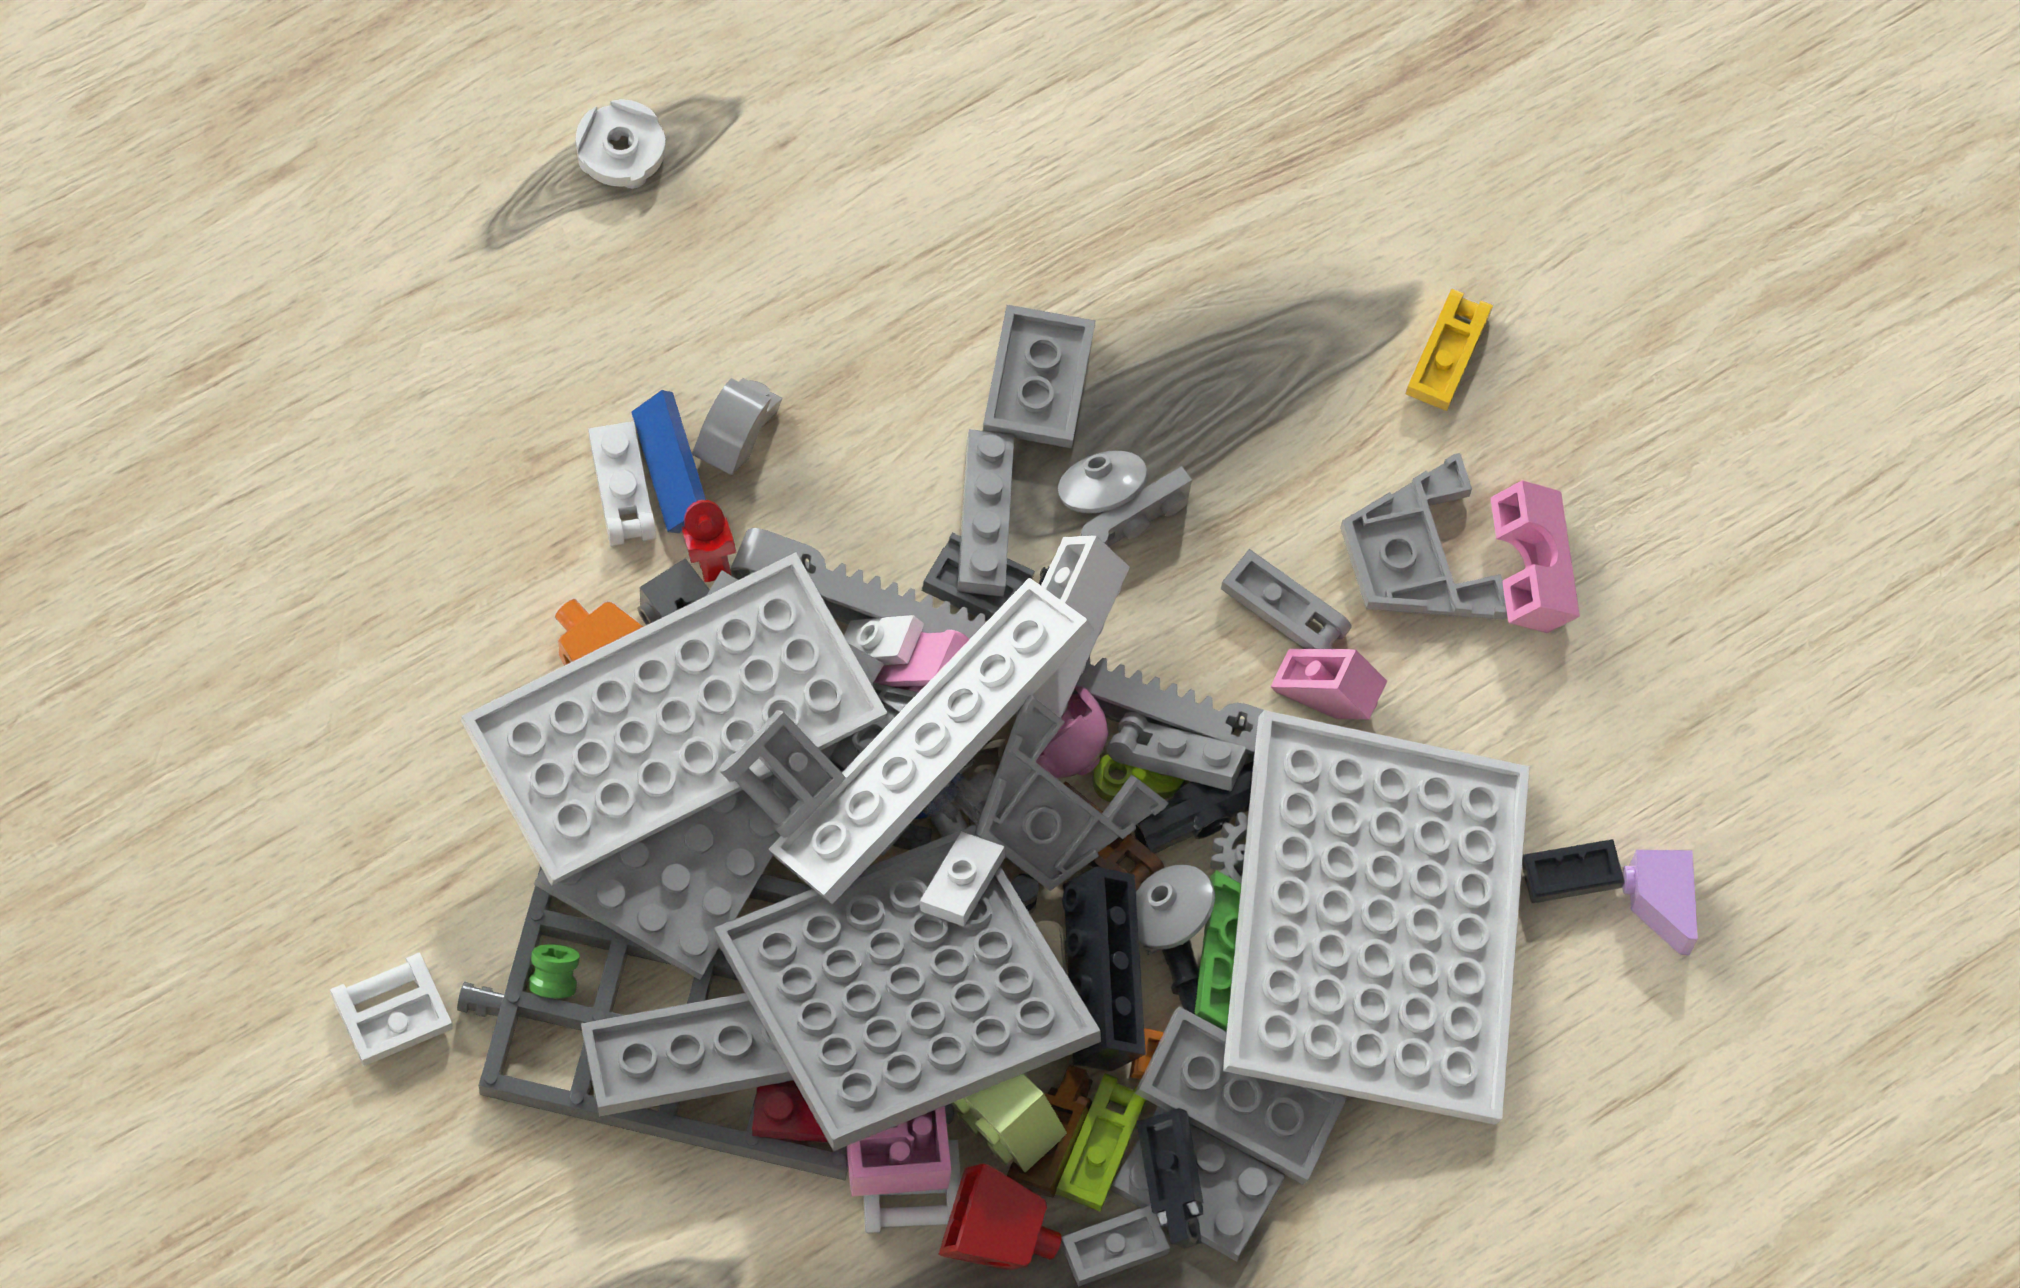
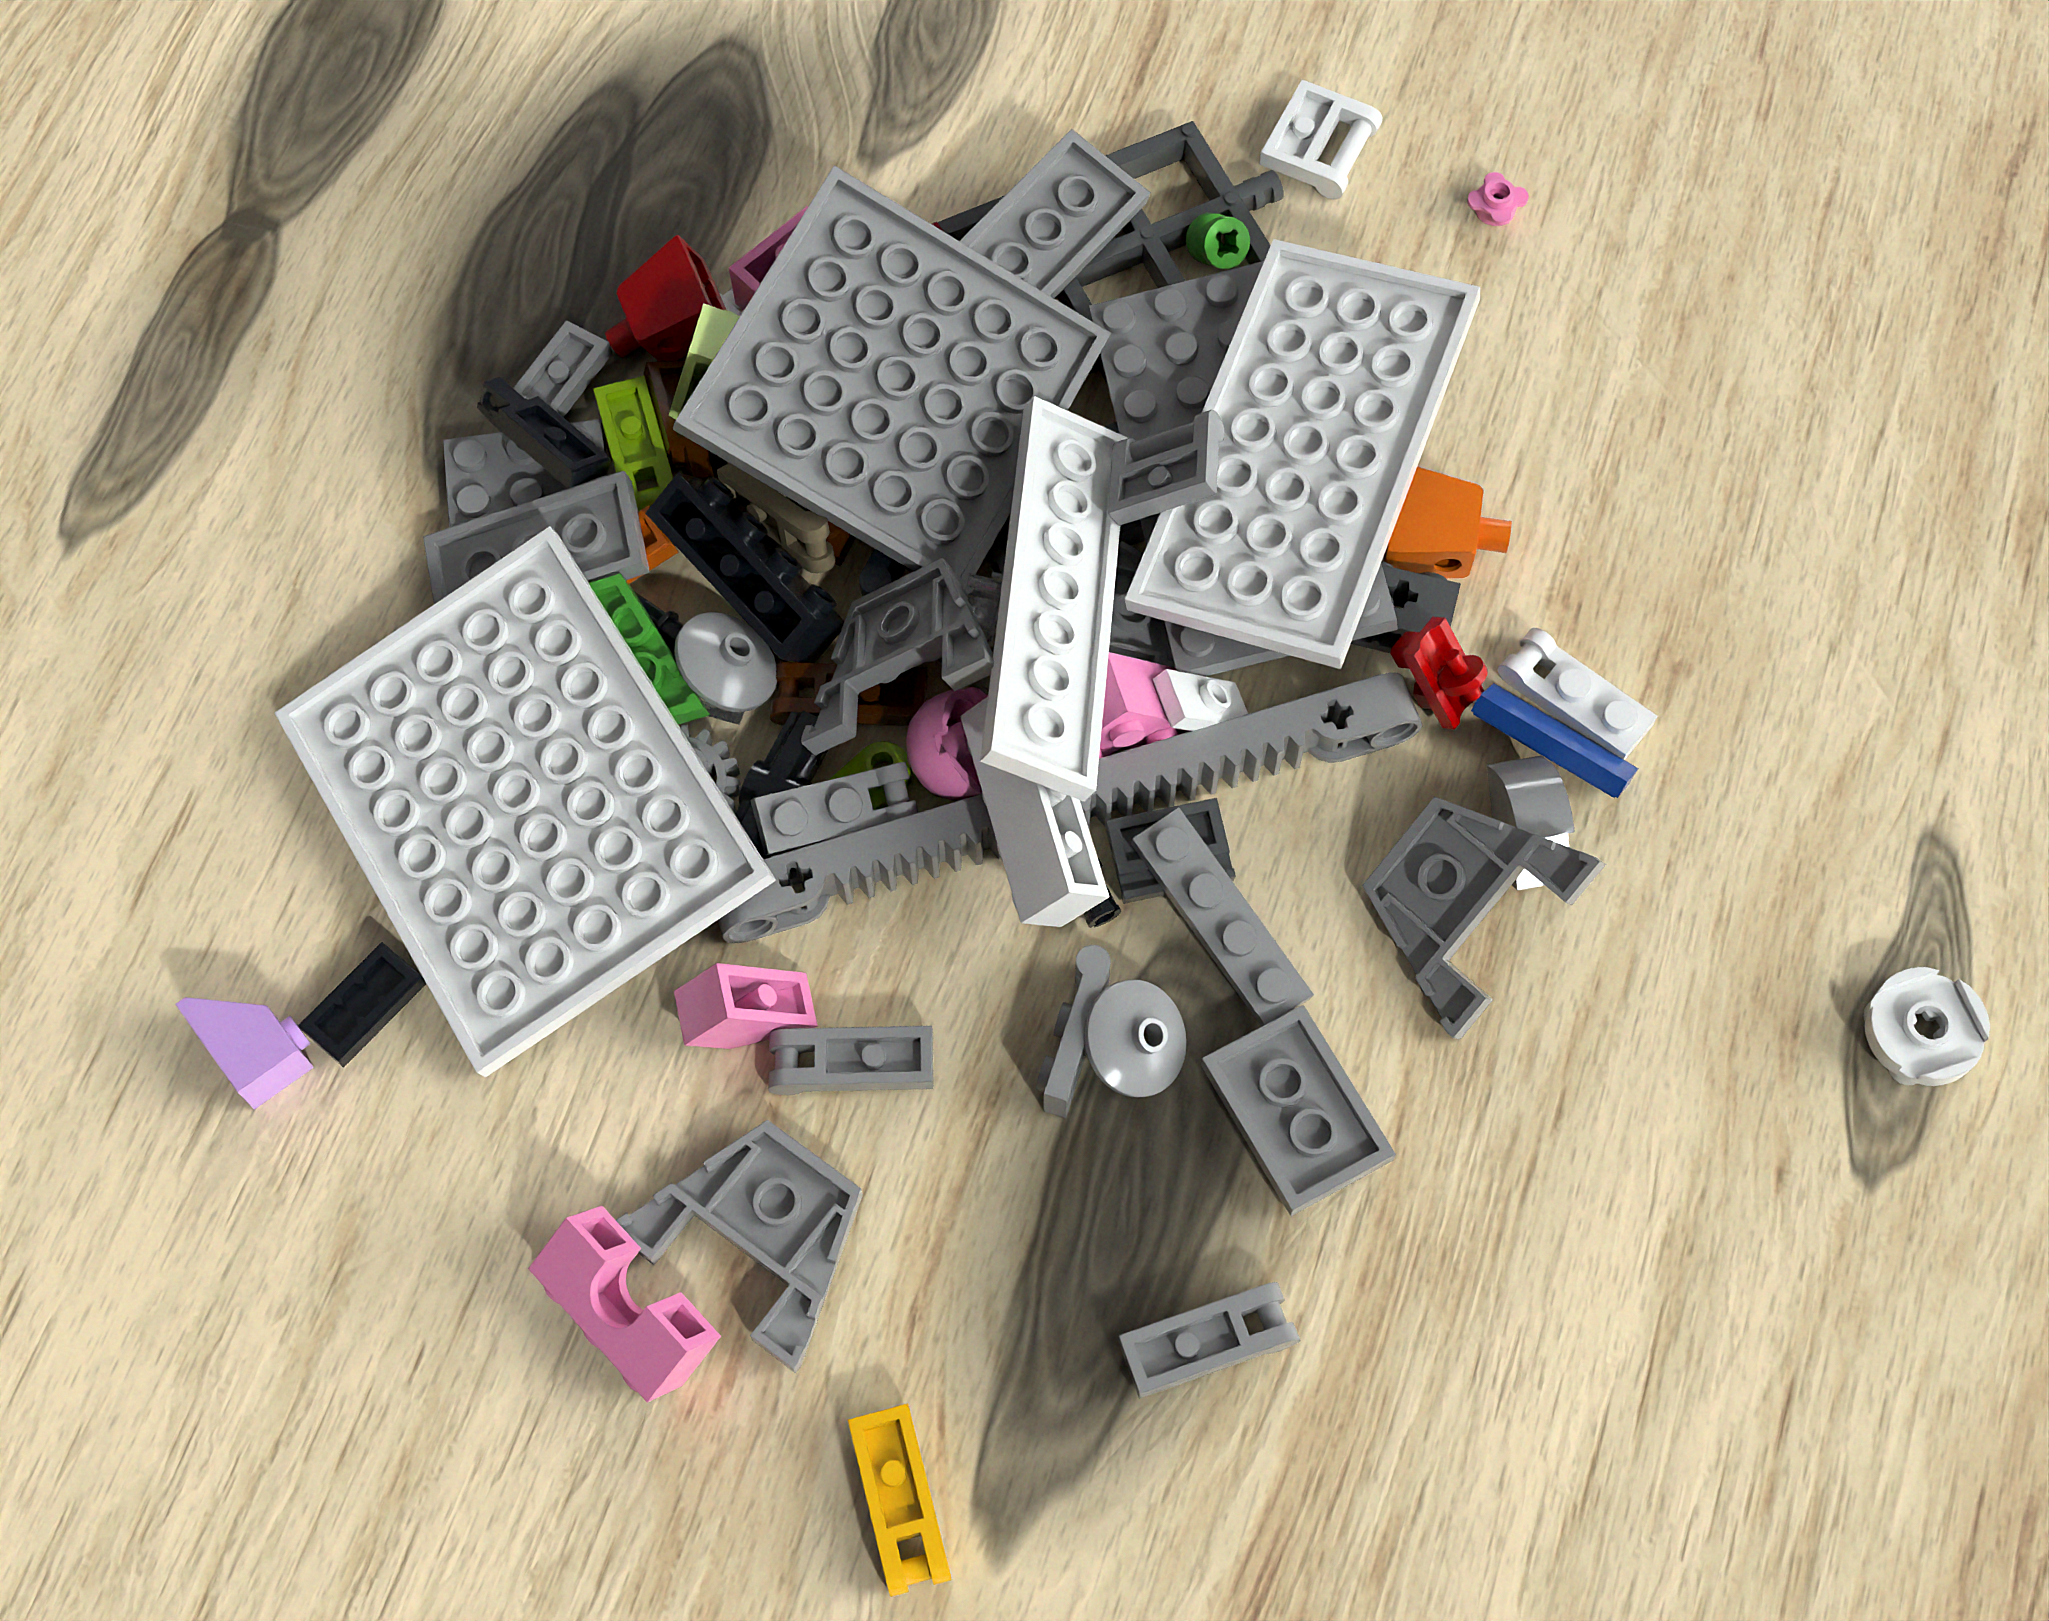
camera: 150 degrees right, 0 degrees up
white plate [920,831,1005,926] -> none
none -> light grey plate [1118,1282,1301,1399]
none -> light grey wing [1362,796,1606,1040]
none -> bright pink plate [1467,172,1529,226]

